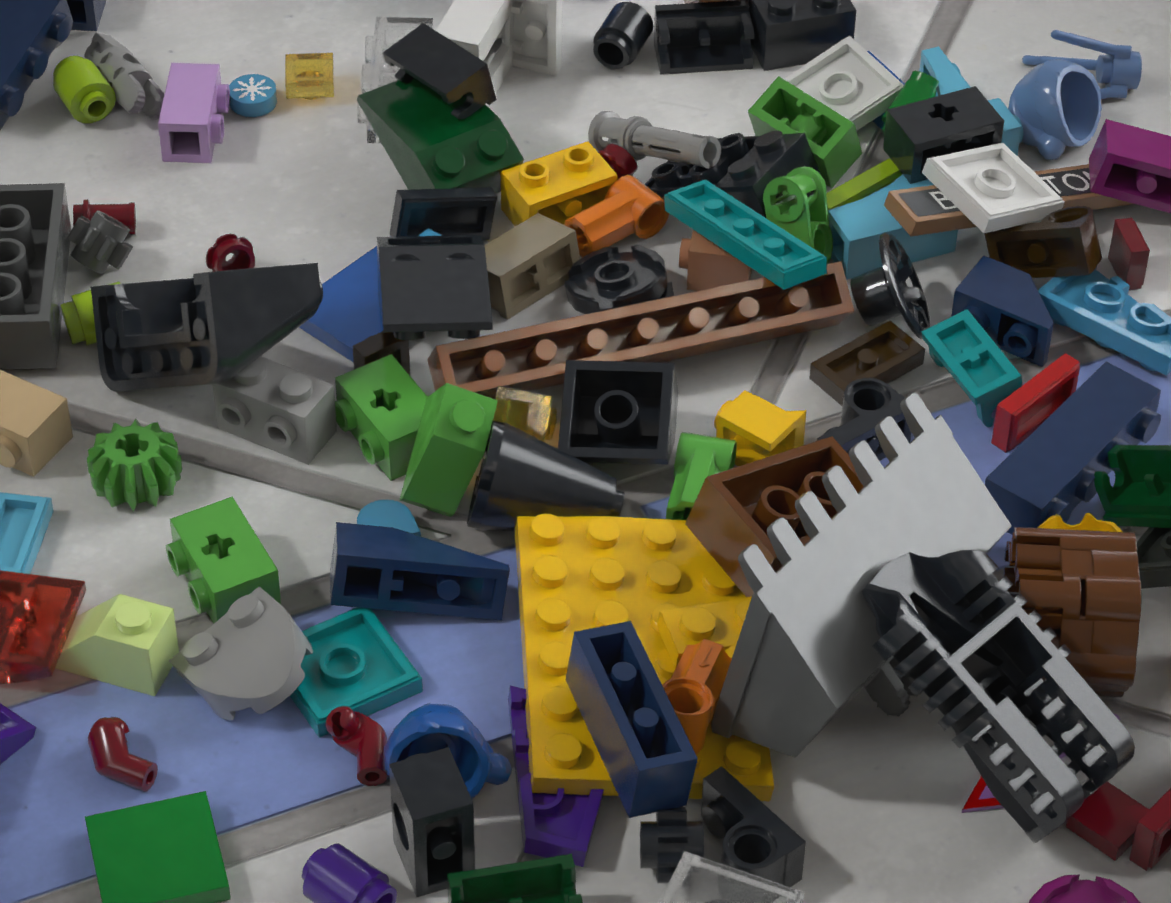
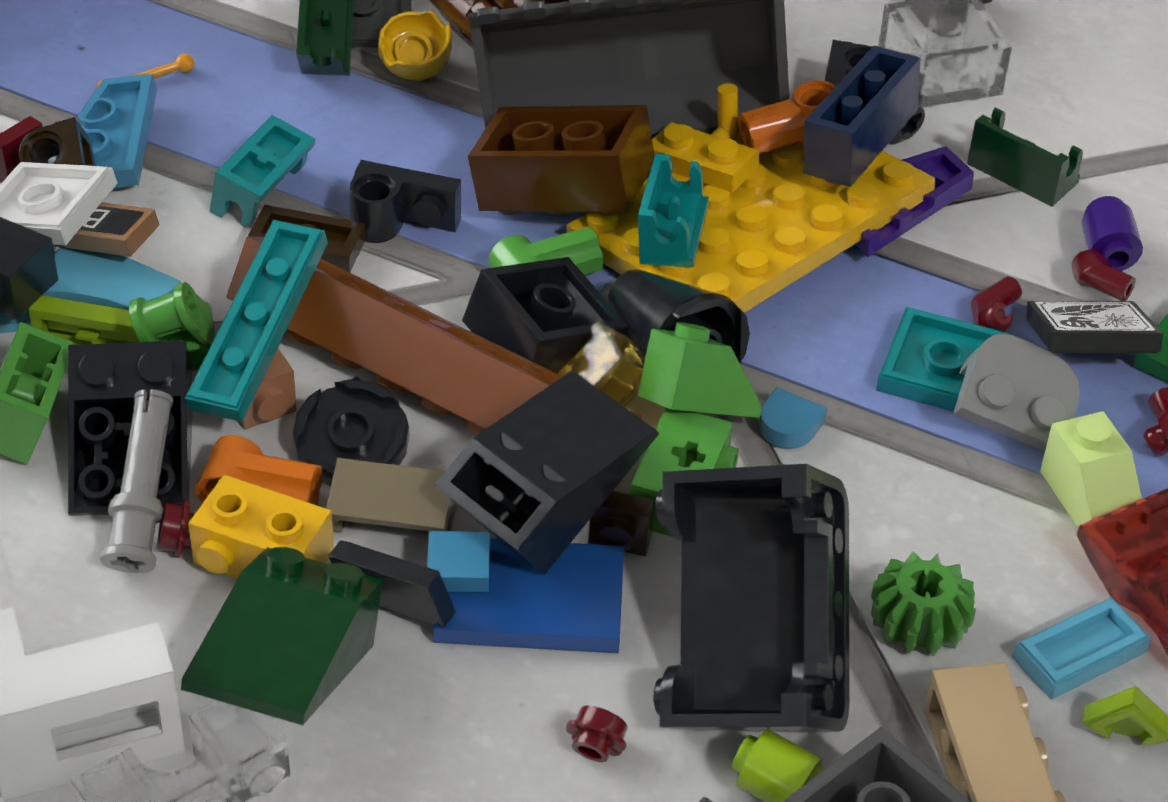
camera: 130 degrees left, 0 degrees up
bright green brick [166,496,281,624] -> none
dark blue slope [330,522,510,620] -> none
black hinge [383,23,497,120] -> none
blue piece [384,703,512,799] -> none
black brick [389,747,475,897] -> none
yellow window [714,390,807,466] -> none
black wheel [850,232,930,339] -> none
dark blue slope [951,255,1054,367] -> none
dark blue brick [985,362,1161,535] -> none
red tile [991,353,1080,453] -> none
none -> teal hinge [638,154,709,268]
none -> tile [1026,301,1163,353]
none -> dark red arm [1071,250,1136,302]

